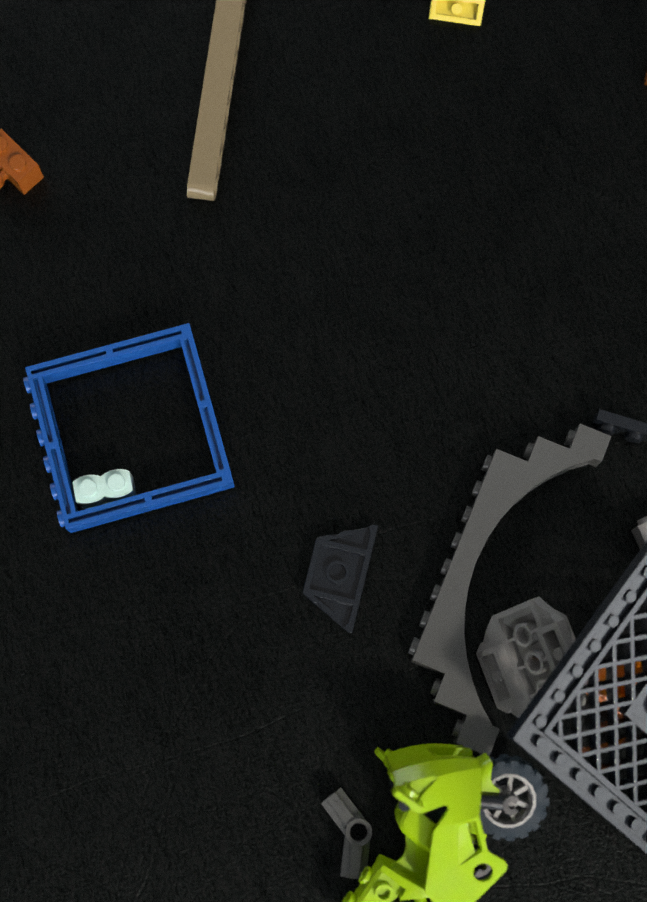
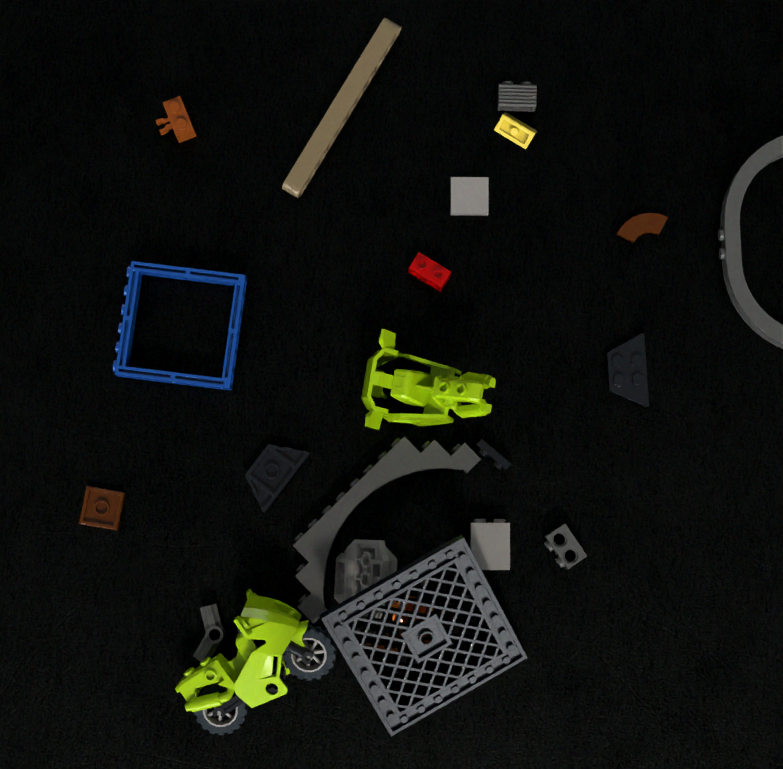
camera: 25 degrees right, 5 degrees up
light aqua brick [73,469,137,509] -> none
none -> reddish brown tile [79,486,125,531]
none -> lime piece [361,329,496,430]
none -> red brick [408,252,451,292]
none -> light grey tile [451,177,489,216]

